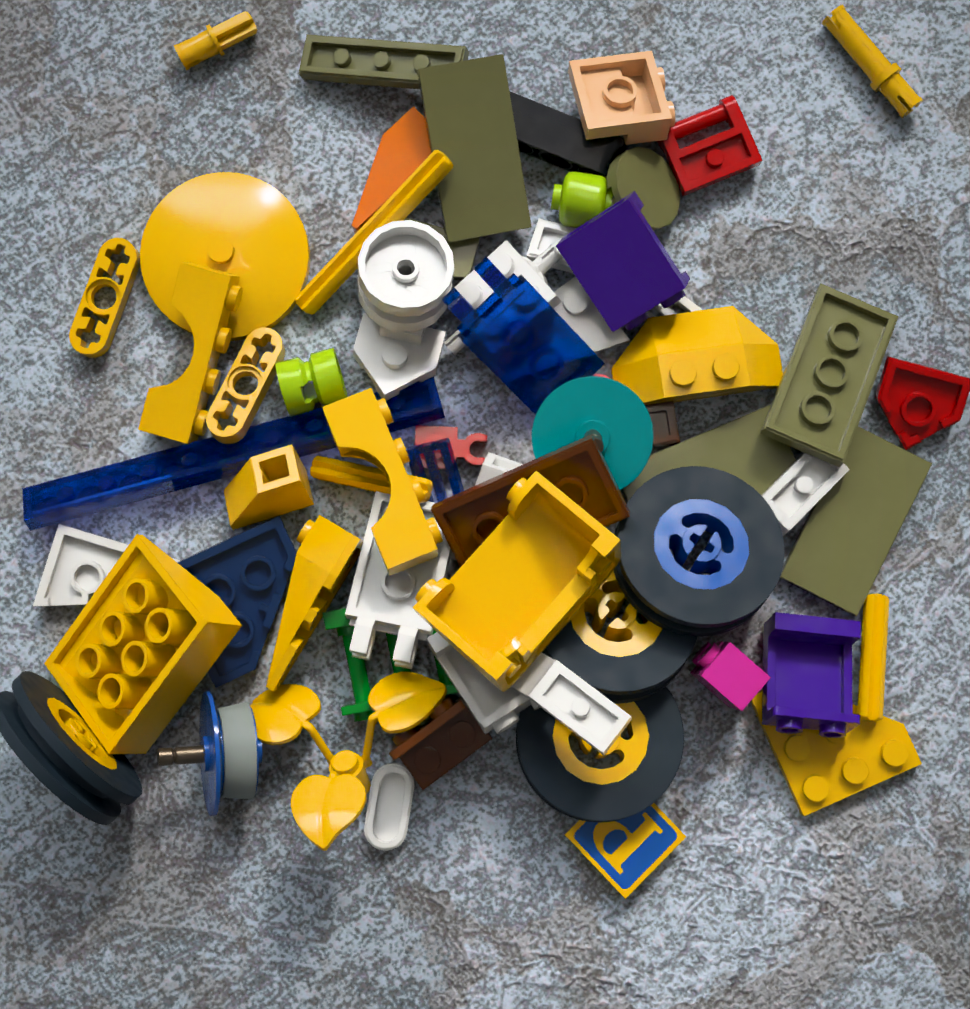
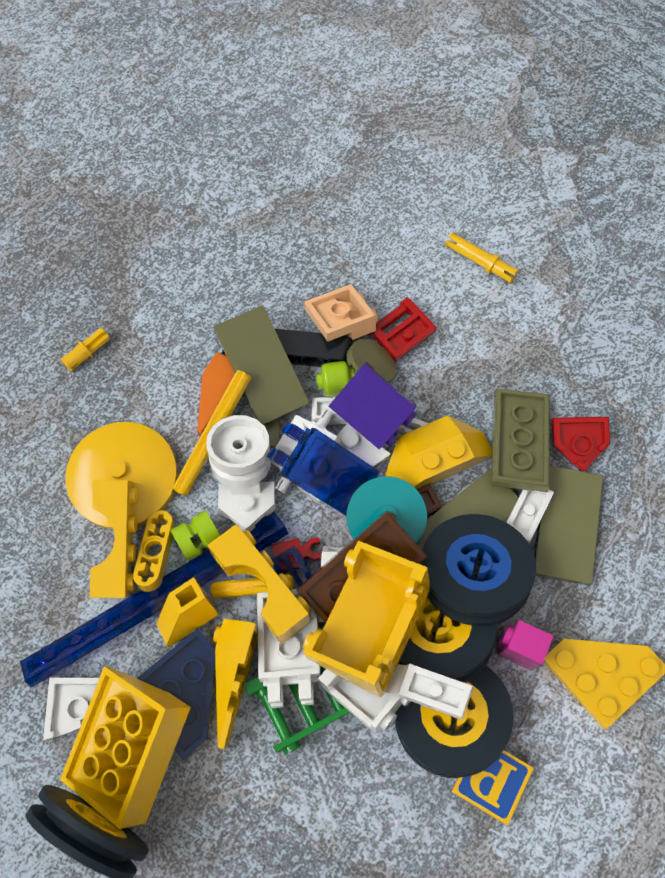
camera: 15 degrees left, 15 degrees down
yellow beam [69,238,140,358] -> none
piece [157,691,262,816] -> none
yellow plant [250,672,447,851] -> none
olive tile [299,34,469,89] -> none
white tile [364,763,415,851] -> none
reddish brown bracket [389,695,493,790] -> none
dark purple panel [762,612,861,738] -> none
yellow axle [857,594,889,722] -> none

